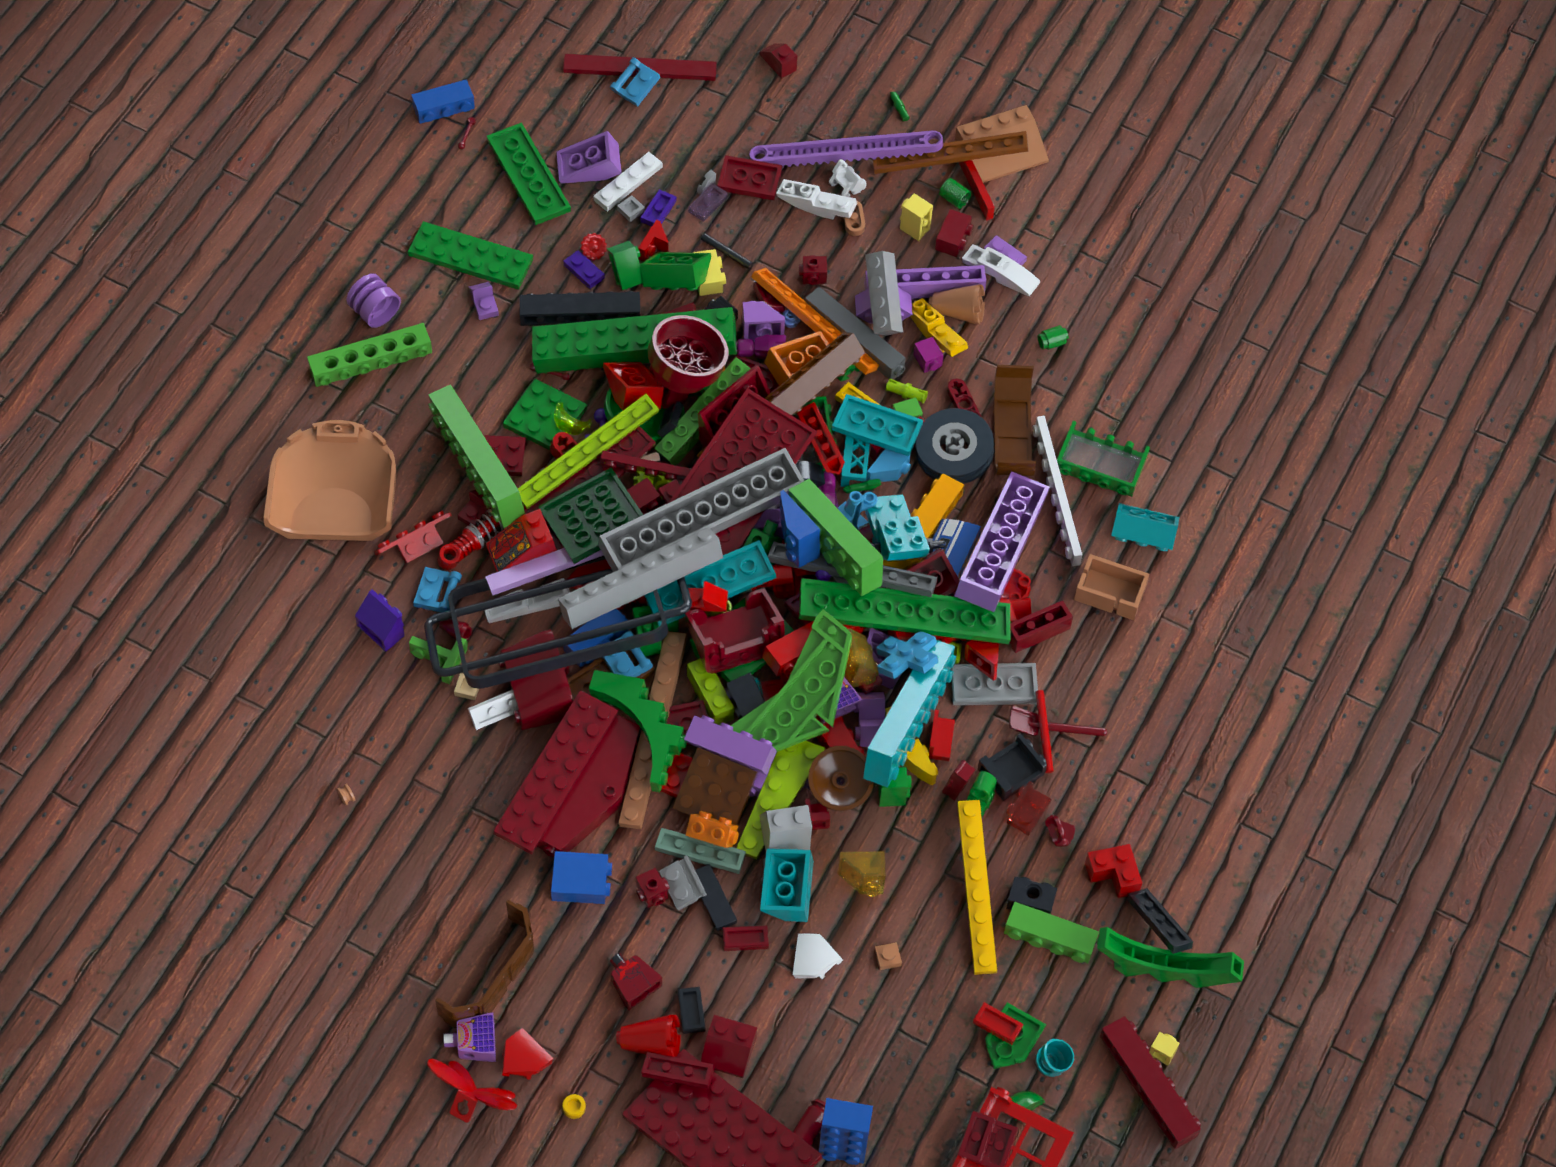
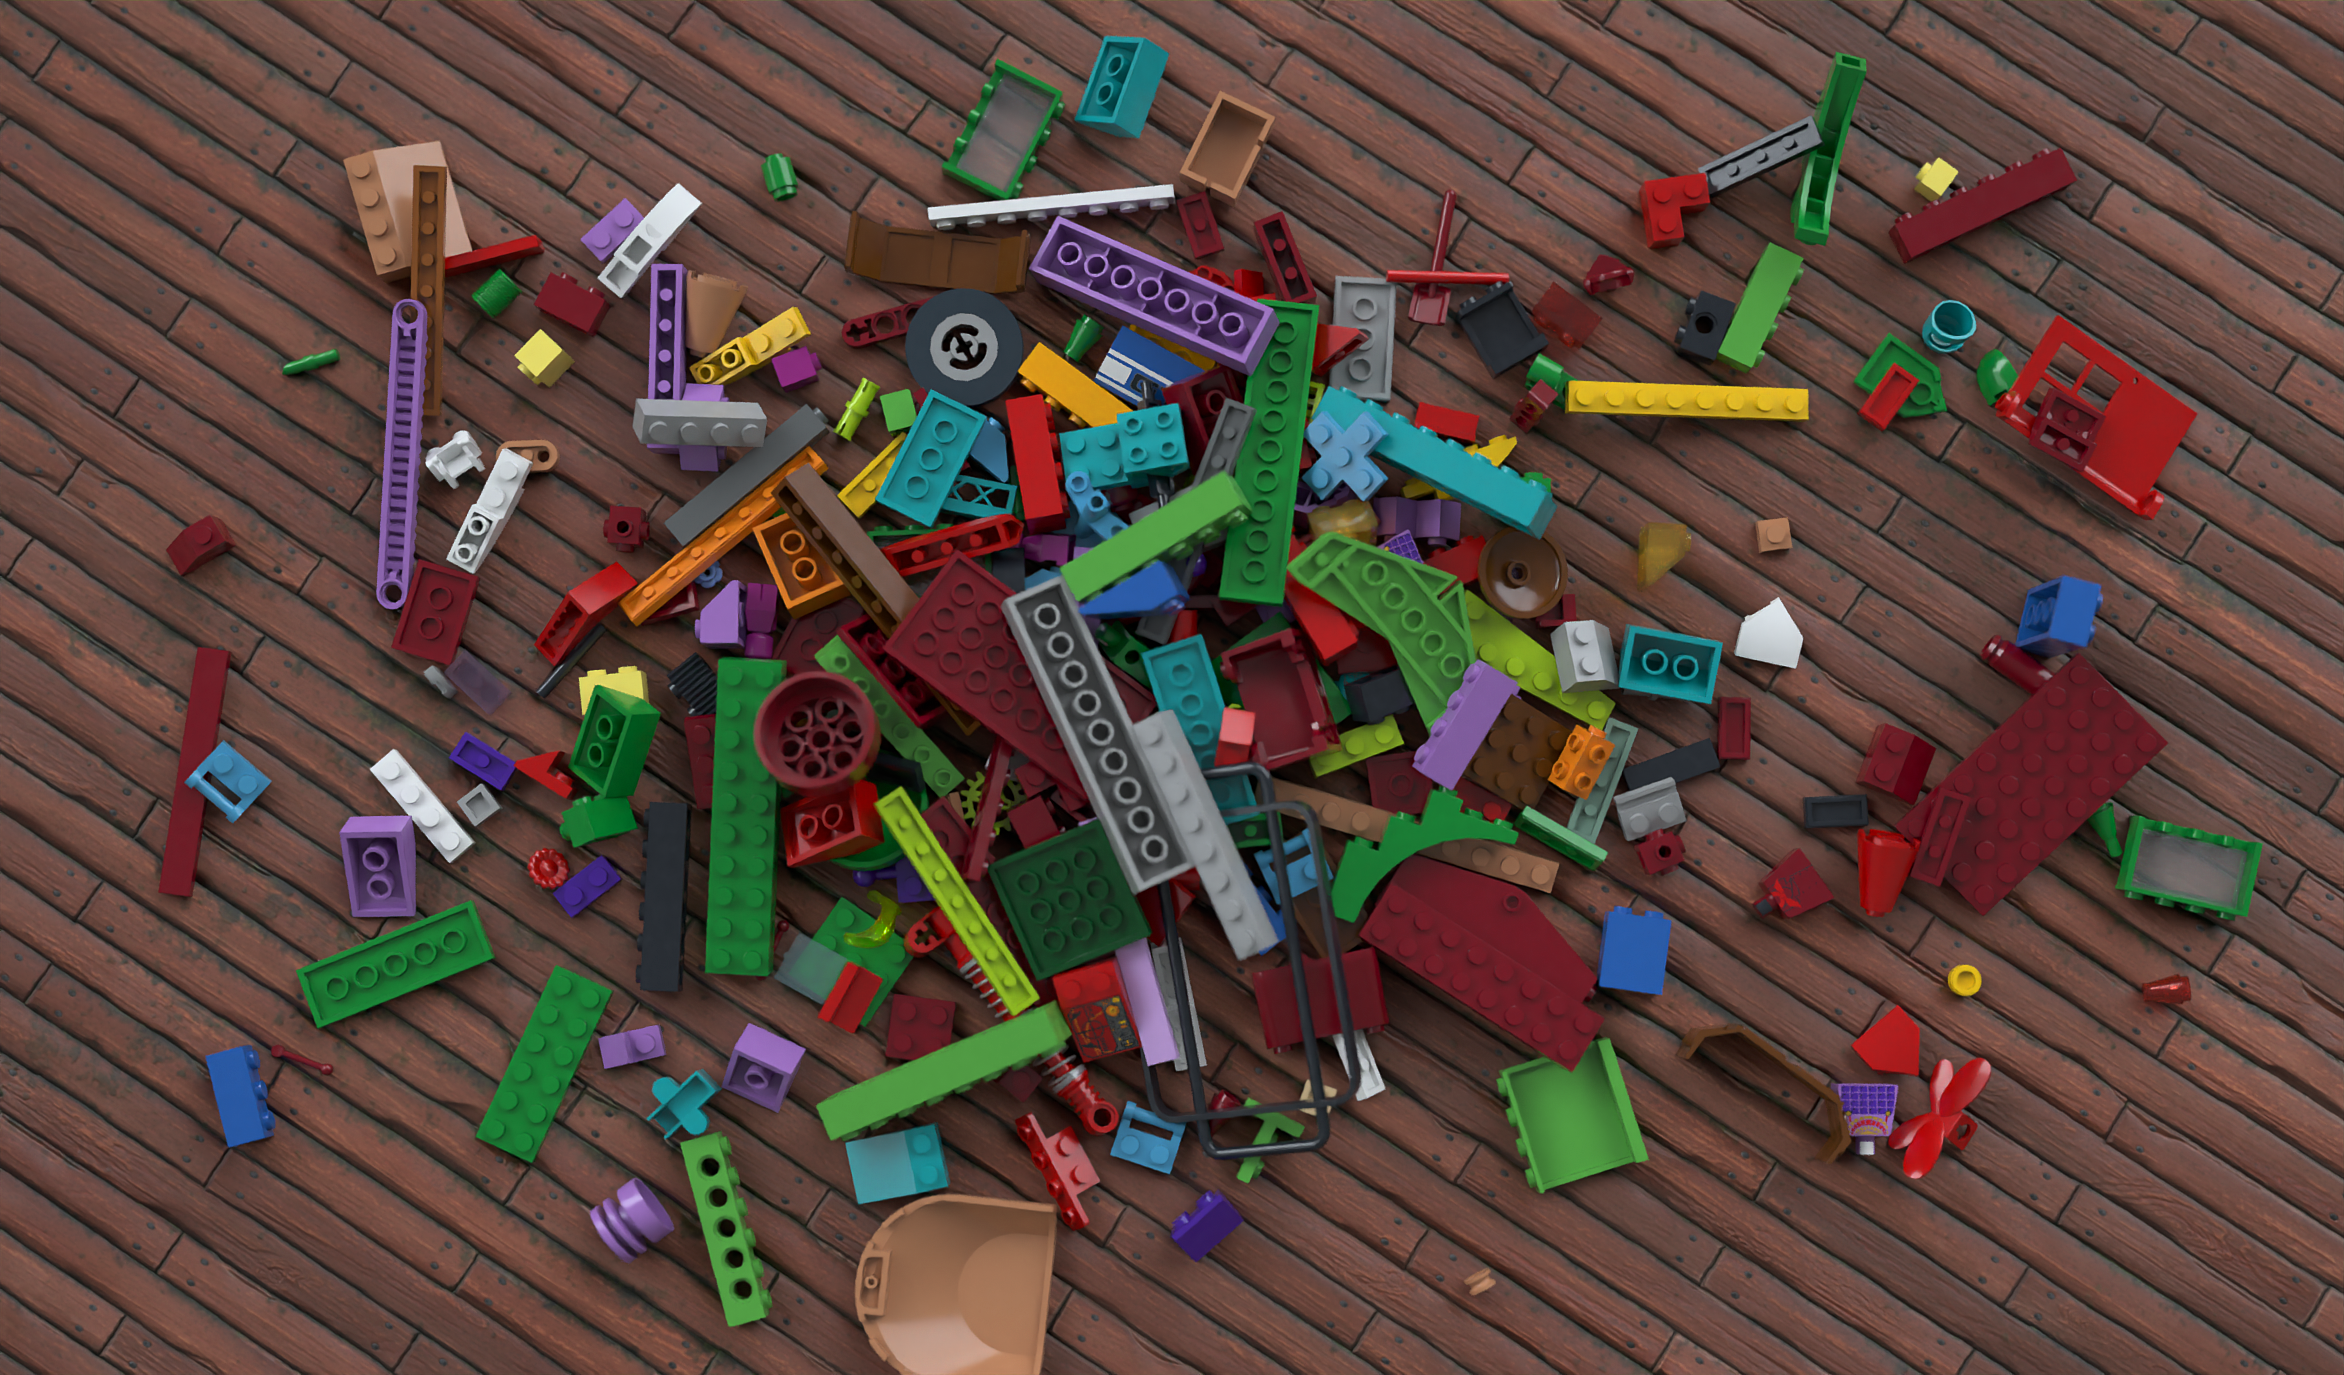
camera: 80 degrees left, 25 degrees up
none -> red arch [534,561,638,666]
none -> teal piece [646,1069,722,1139]
none -> medium lavender slope [722,1023,806,1113]
none -> clear light blue piece [774,933,847,1004]
none -> red panel [817,961,883,1033]
none -> teal slope [845,1122,950,1204]
none -> red brick [1005,394,1071,535]
none -> green cone [1063,314,1104,362]
none -> dark red plate [1176,191,1224,260]
none -> bright green panel [1496,1037,1648,1194]
none -> green tile [1513,806,1608,871]

